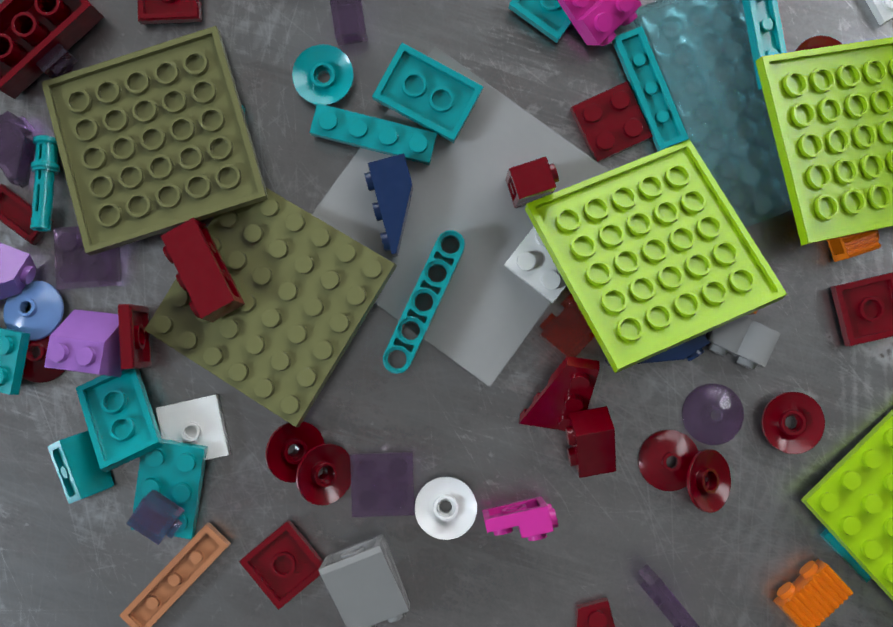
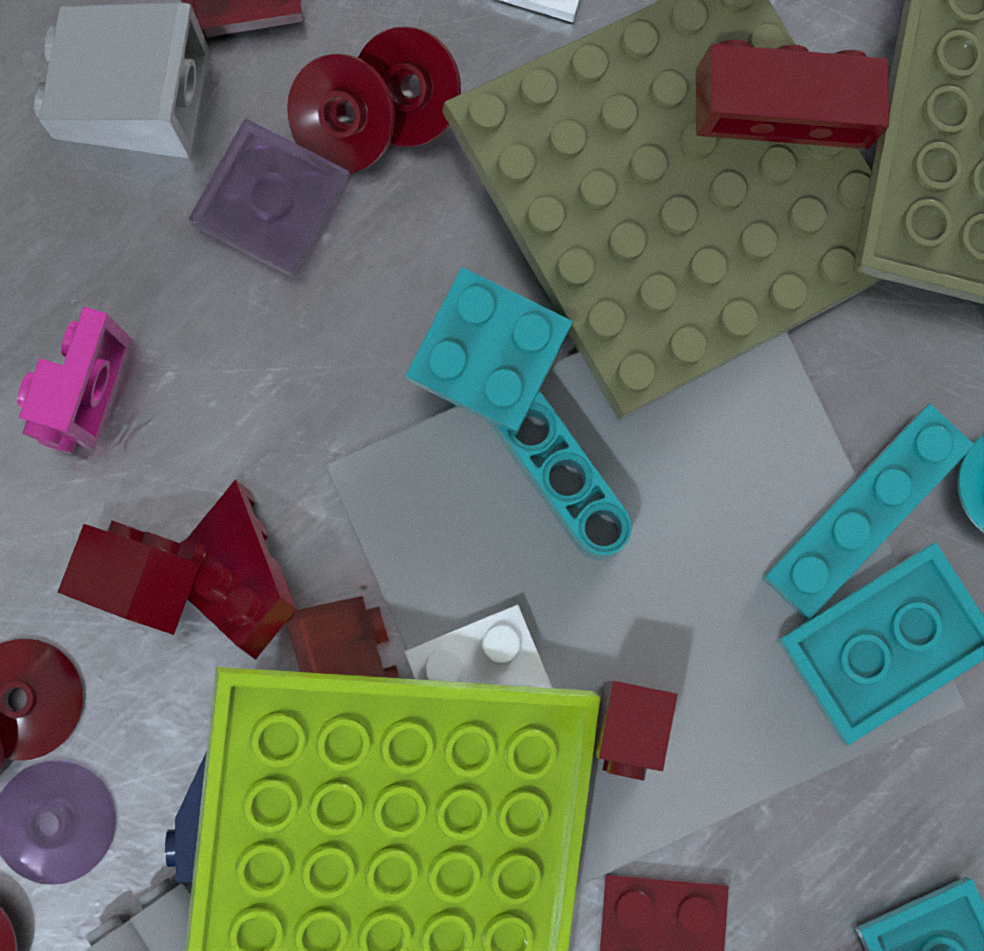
camera: 115 degrees right, 5 degrees down
dark blue slope [364,153,413,257] -> none
white dish [415,477,477,540] -> none
none -> teal plate [405,267,573,435]

